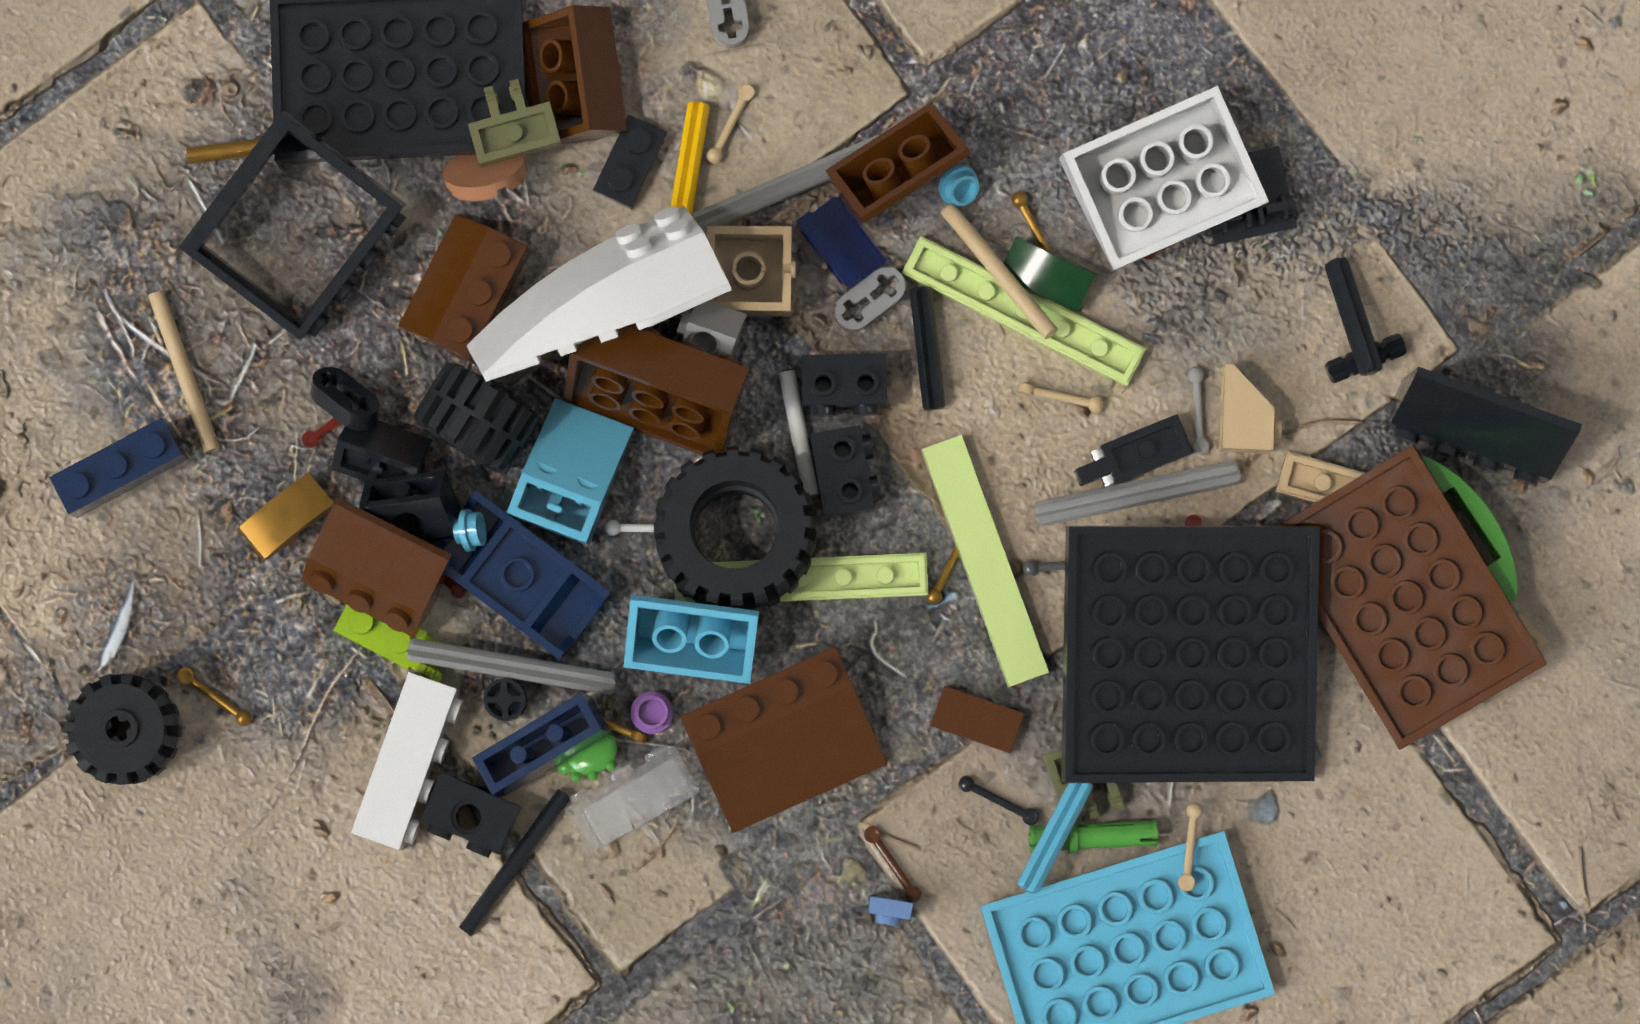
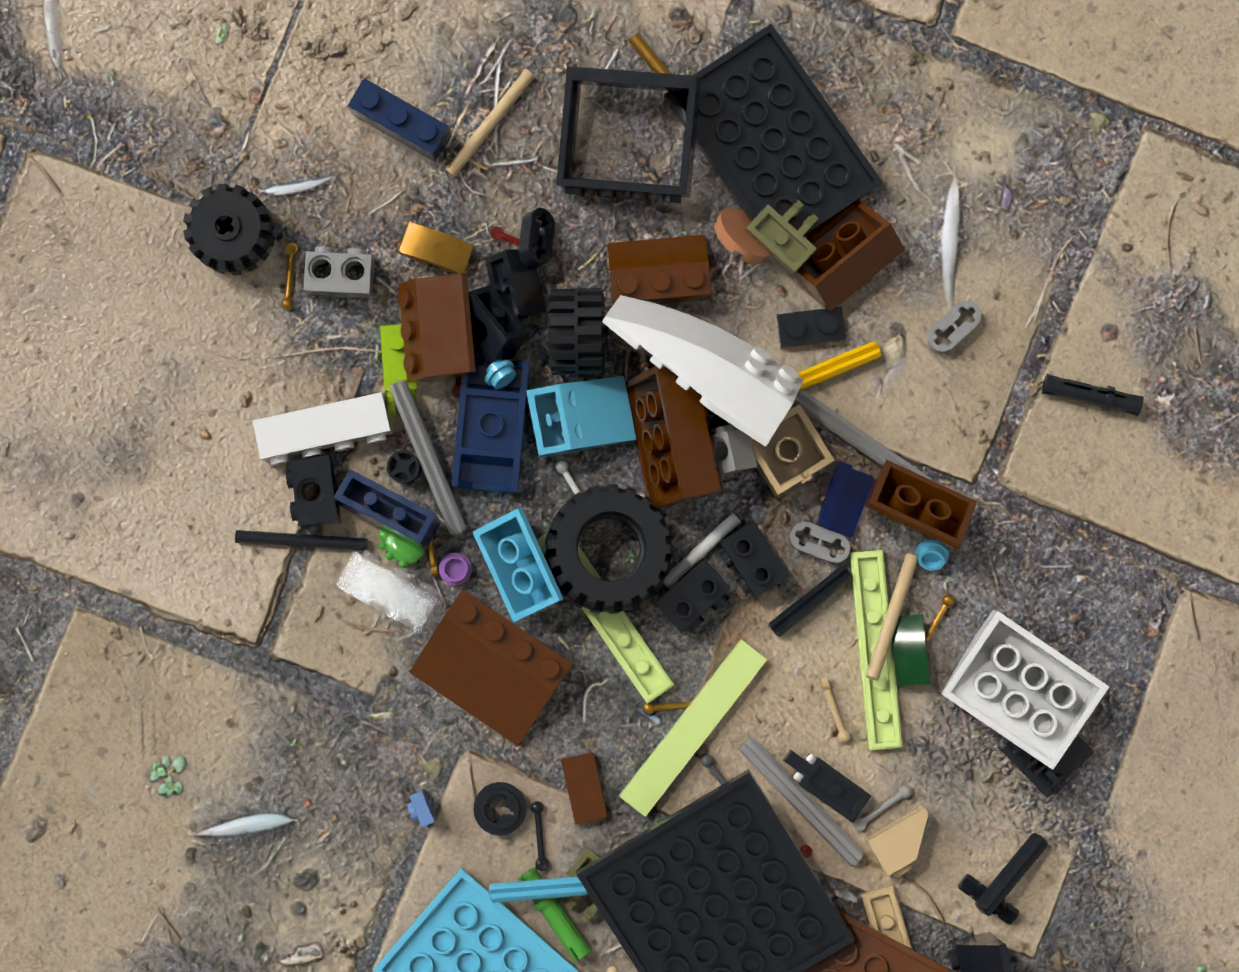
camera: 55 degrees right, 0 degrees up
tan hinge [706,84,755,164] -> none
reddish brown hinge [864,826,922,903] -> none
none -> light grey brick [303,247,375,299]
none -> black gear [473,782,527,836]

